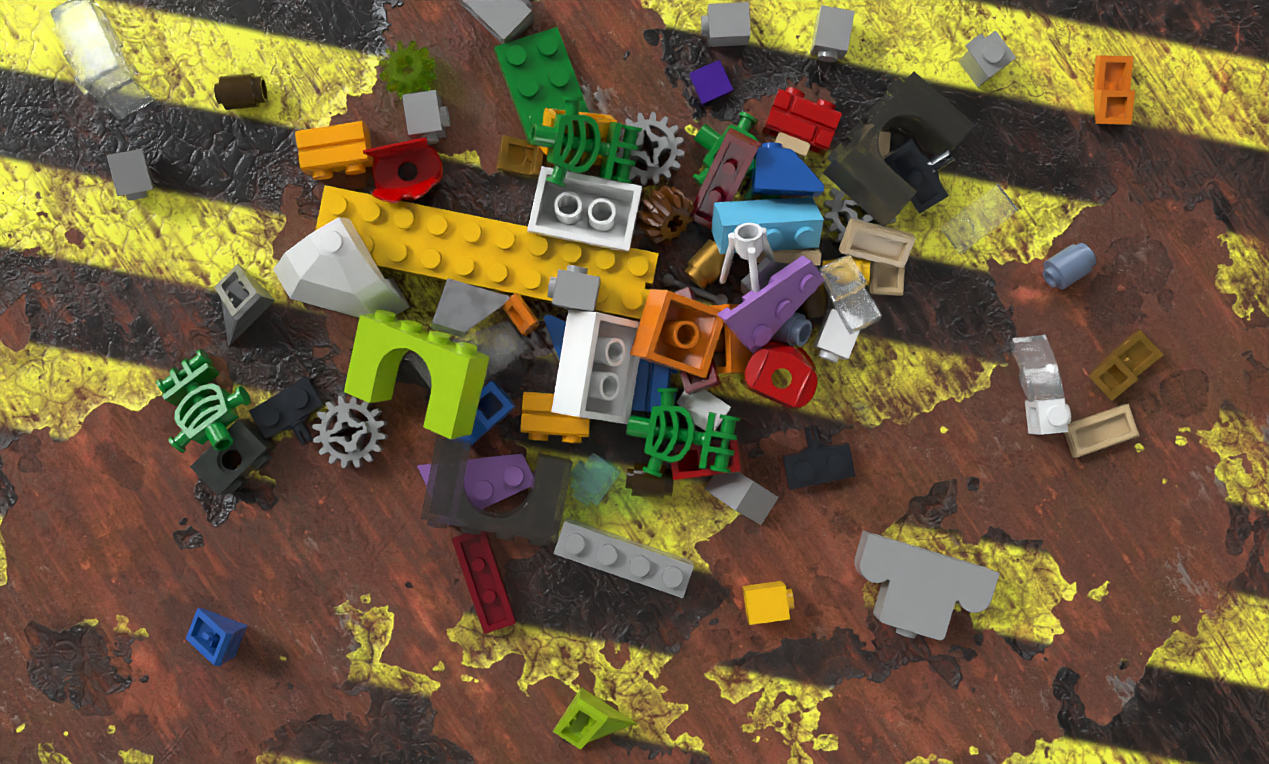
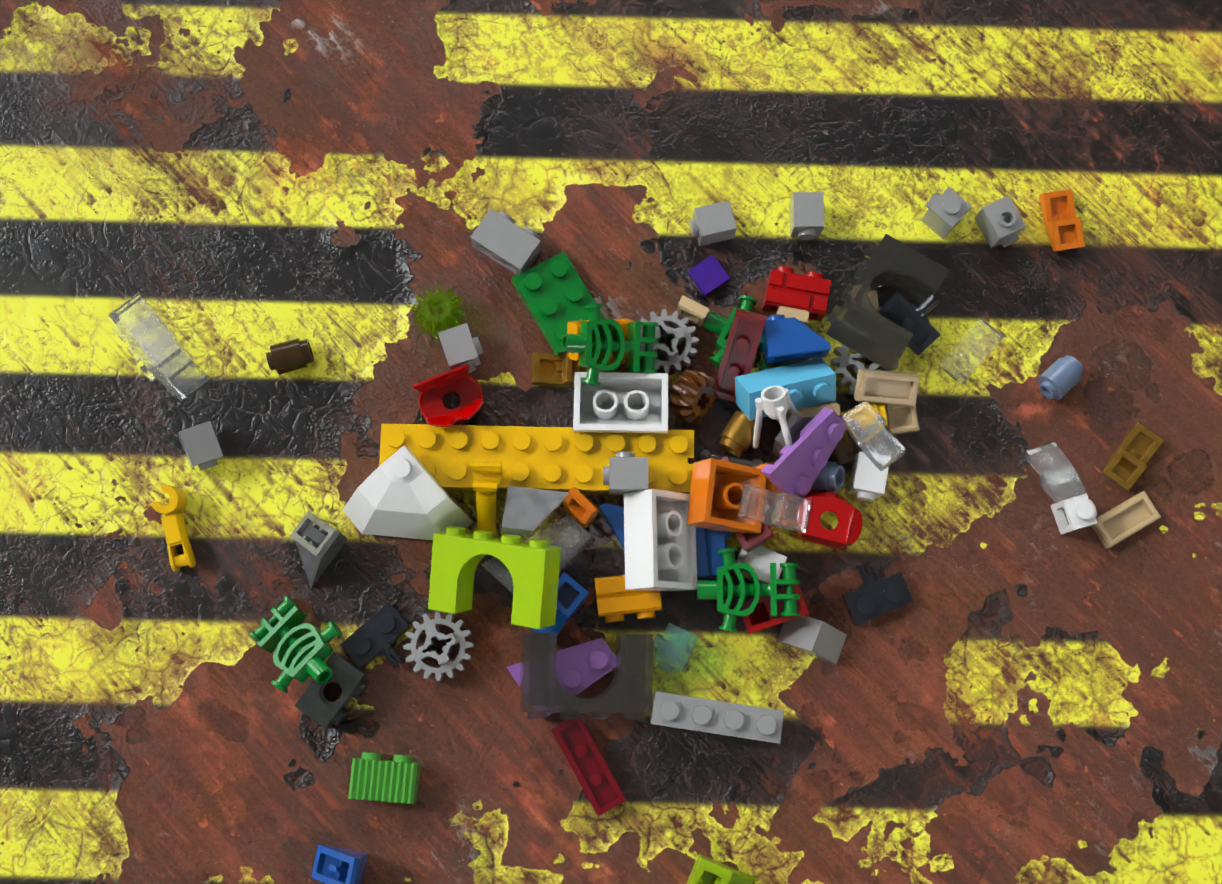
camera: 15 degrees left, 10 degrees down
light orange brick [295,121,373,180] -> none
dark brown brick [625,462,674,499] -> none
yellow brick [742,581,794,625] -> none
light grey brick [854,530,1000,640] -> none
none -> yellow piece [151,485,196,572]
none -> bright green brick [348,752,421,804]
none -> yellow piece [471,462,502,535]
none -> tan tile [677,295,710,327]
none -> clear slope [738,485,811,532]
none -> light grey brick [974,195,1026,248]

